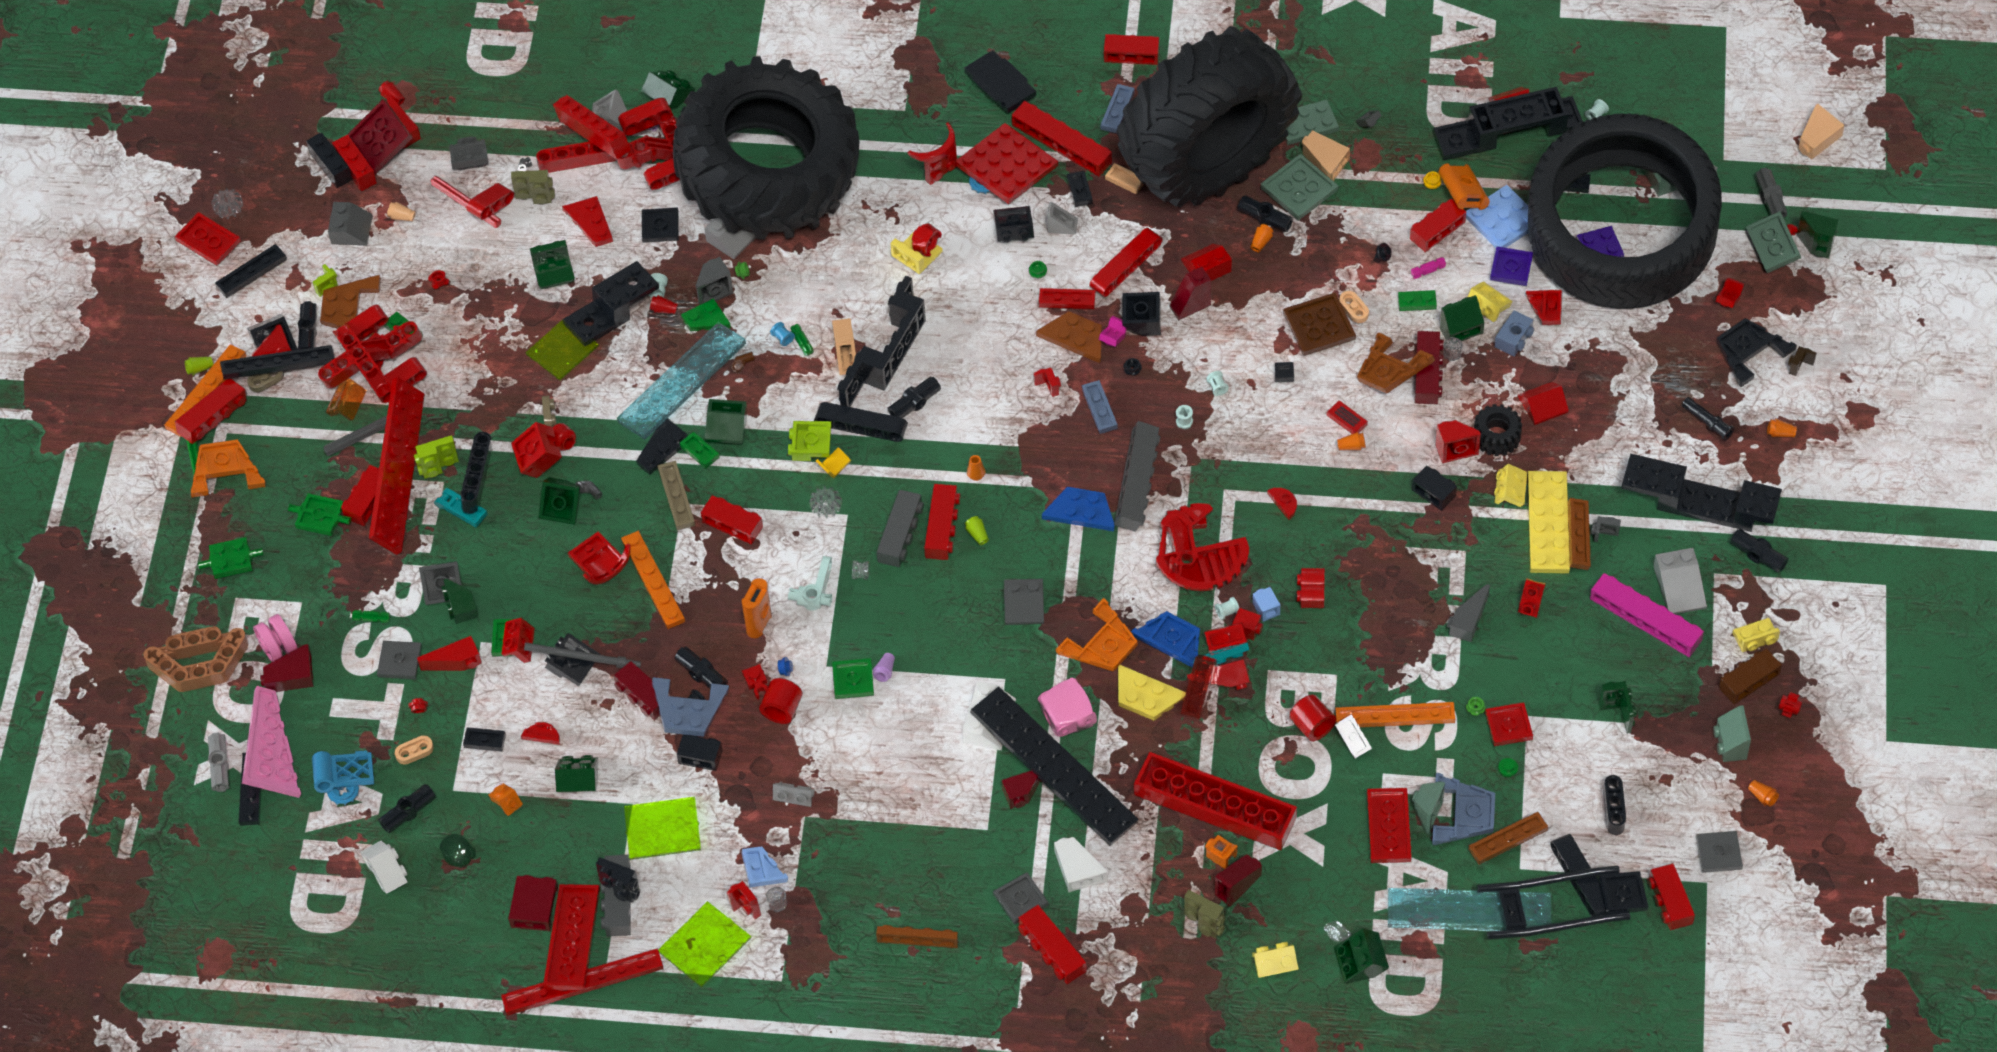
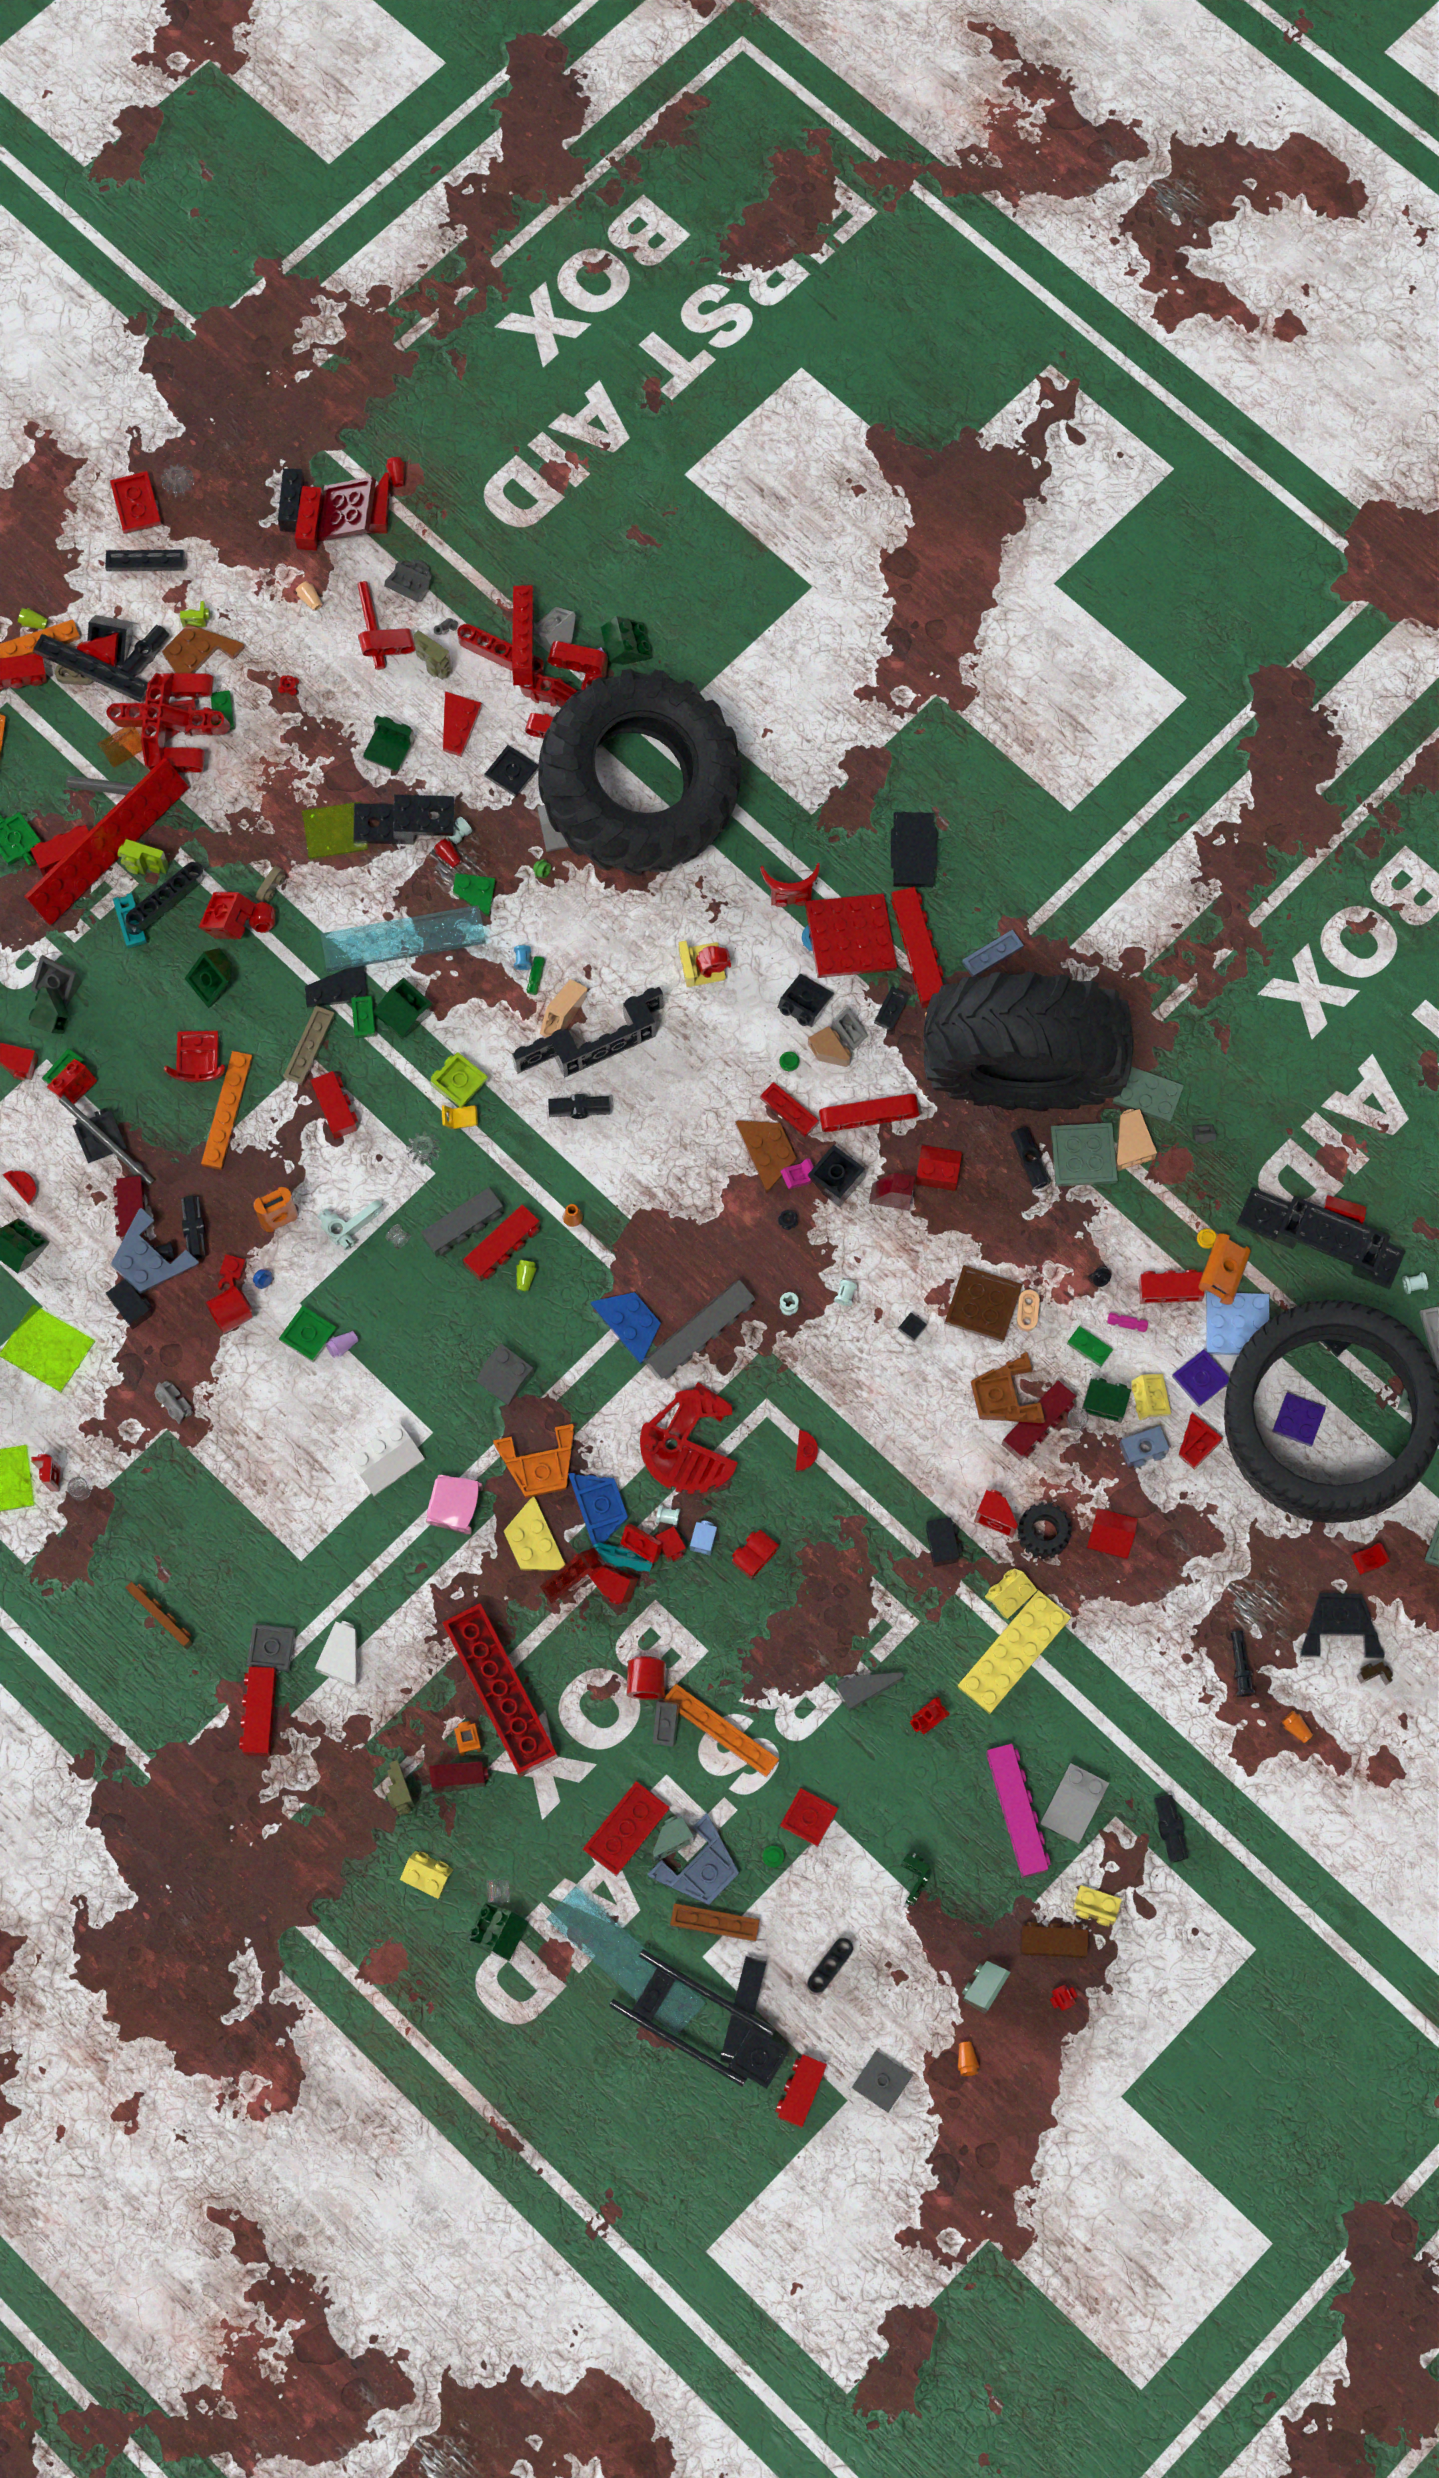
camera: 35 degrees right, 15 degrees up
dark grey slope [328,202,373,246] -> none
flat silver arm [575,481,603,500] -> none
dark grey slope [696,256,733,305] -> none
reddish brown arm [732,351,755,373] -> none
light blue wing [742,846,788,887] -> none
black beam [814,402,908,442] -> none
black plate [970,686,1139,846] -> none
dark red slope [1002,771,1041,809] -> none
red bracket [1033,367,1061,397] -> none
sand blue plate [1082,380,1118,434] -> none
red brick [1104,34,1159,65] -> none
orange cone [1250,224,1274,253] -> none
red tile [1327,400,1368,434] -> none
orange cone [1337,432,1366,451] -> none
bright green plate [1466,697,1486,716] -> none
dark orange plate [1568,498,1591,570] -> none
dark grey bracket [1591,516,1621,542] -> none
black bracket [1621,453,1782,532] -> none
none -> medium nougat slope [808,1026,851,1067]

